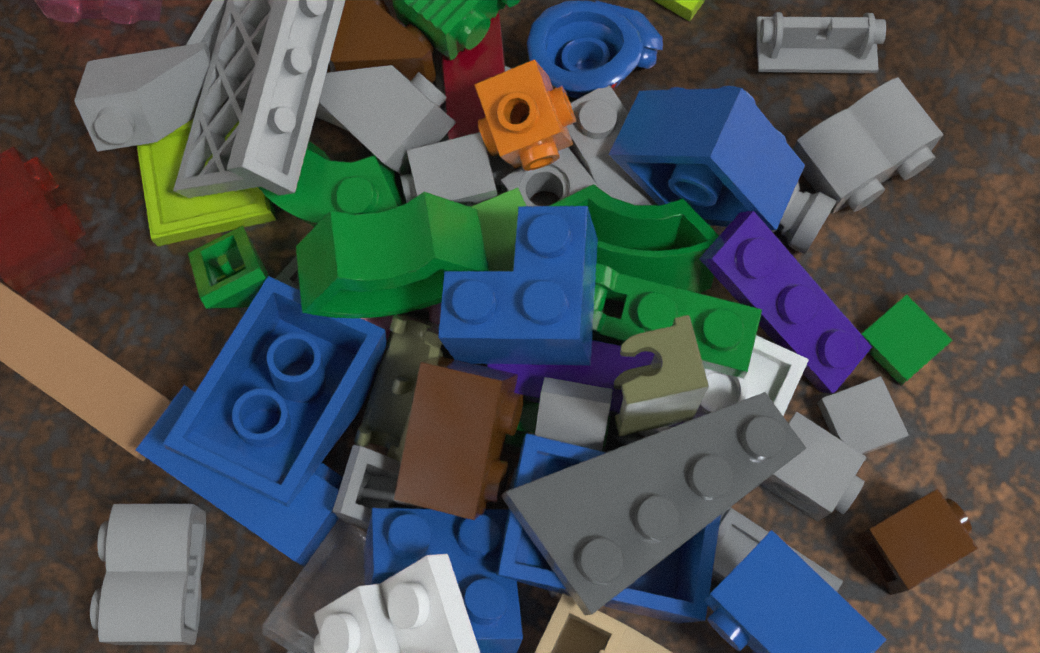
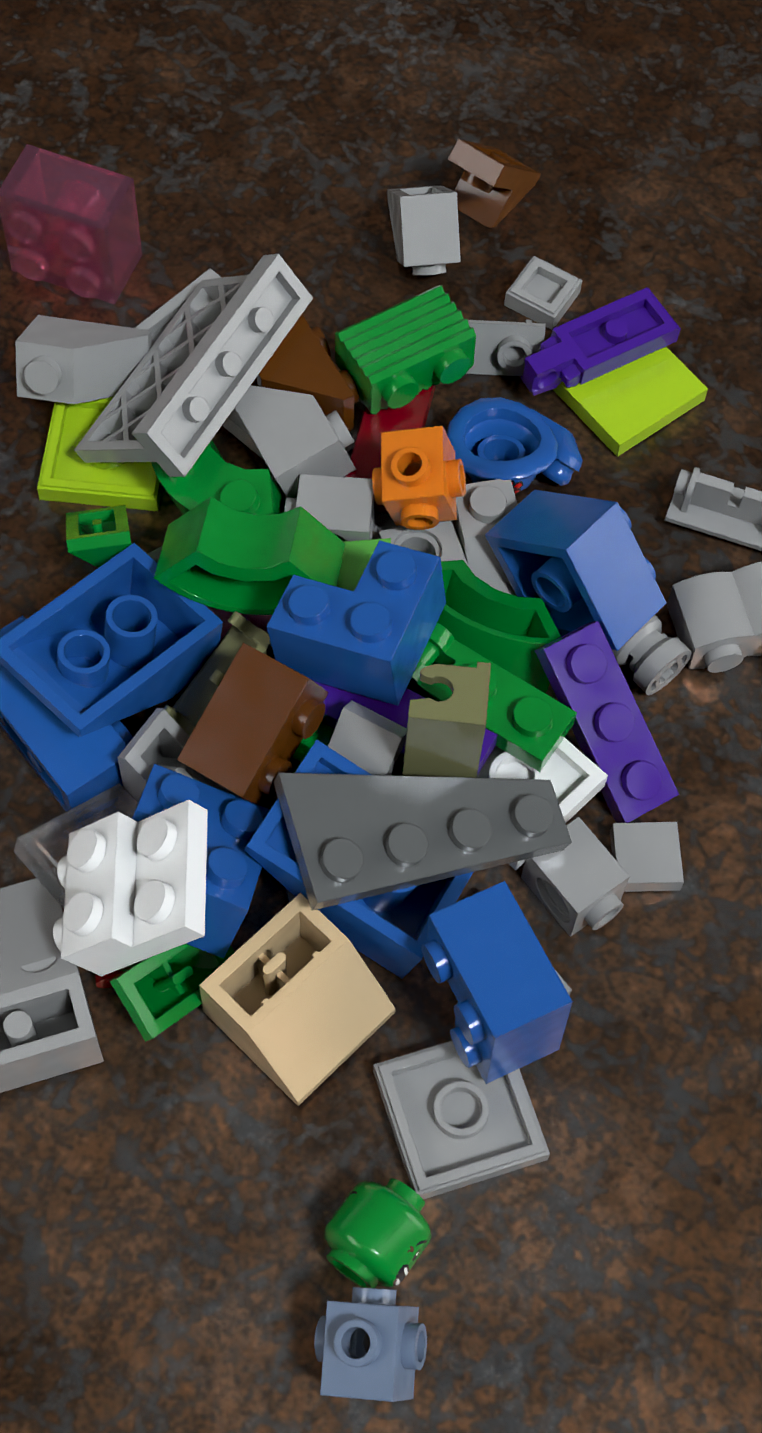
camera: 10 degrees right, 10 degrees down
reddish brown brick [853,489,978,595] -> none
green tile [861,294,953,386] -> none

